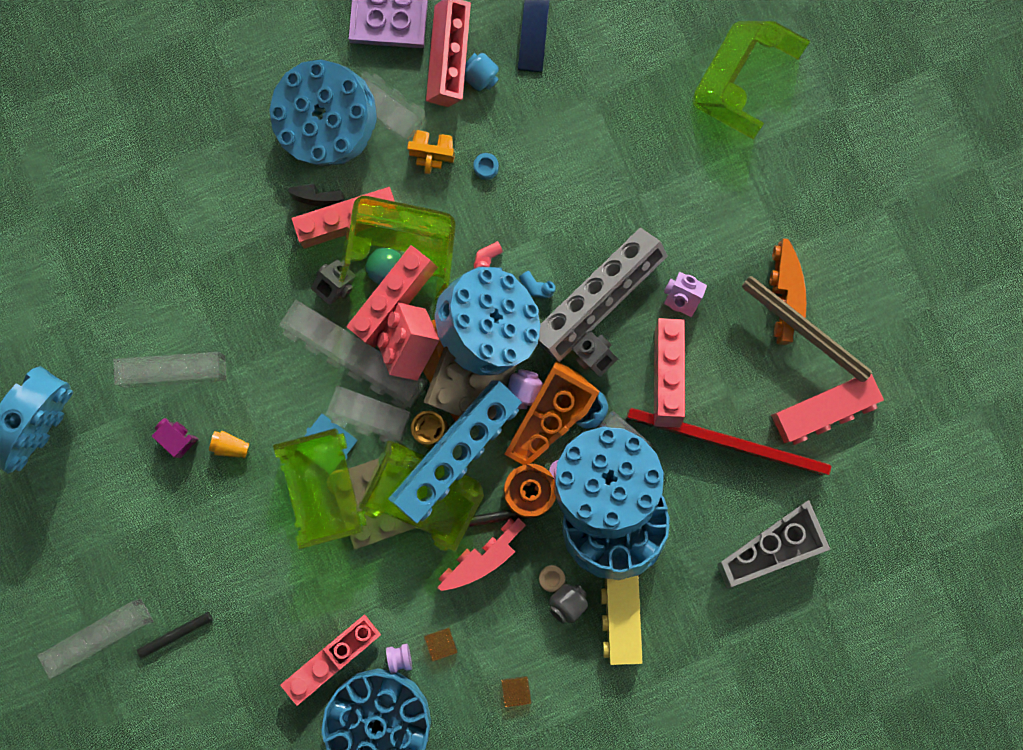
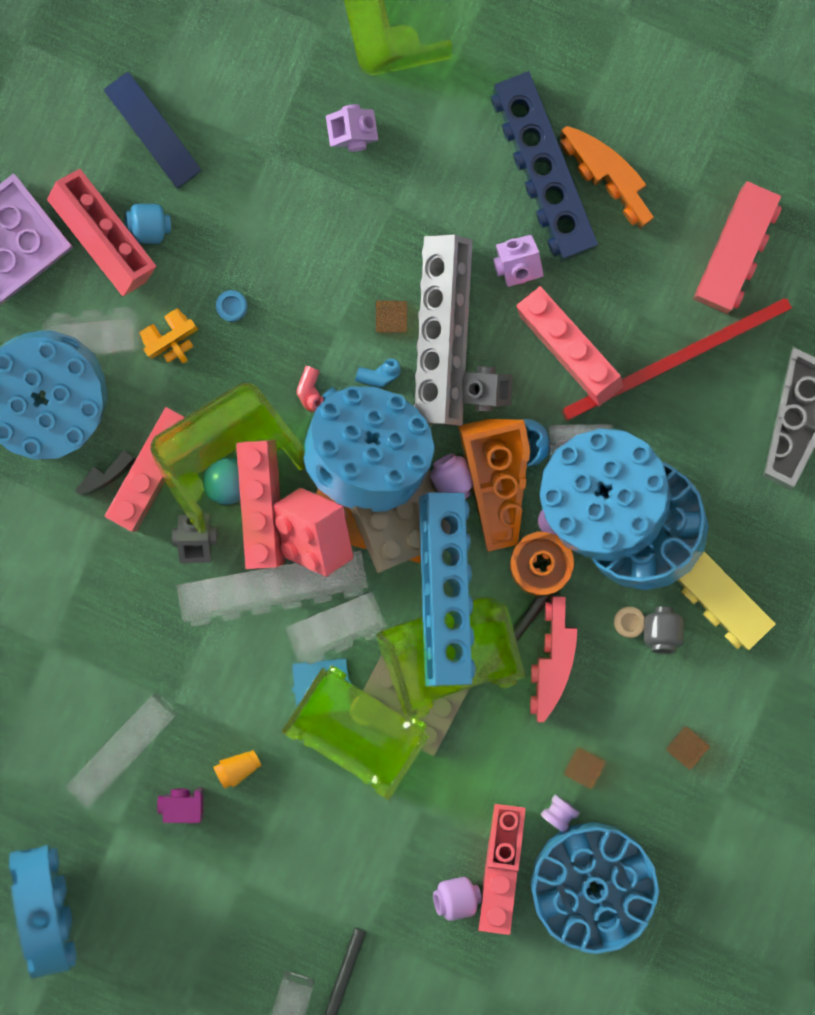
camera: 45 degrees left, 5 degrees up
pearl gold wheel [411,411,449,449] -> none
dark tan axle [742,276,872,382] -> none
none -> lavender brick [326,104,378,152]
none -> clear orange tile [376,301,407,333]
none -> lavender head [433,877,482,921]
none -> dark blue brick [490,71,598,262]

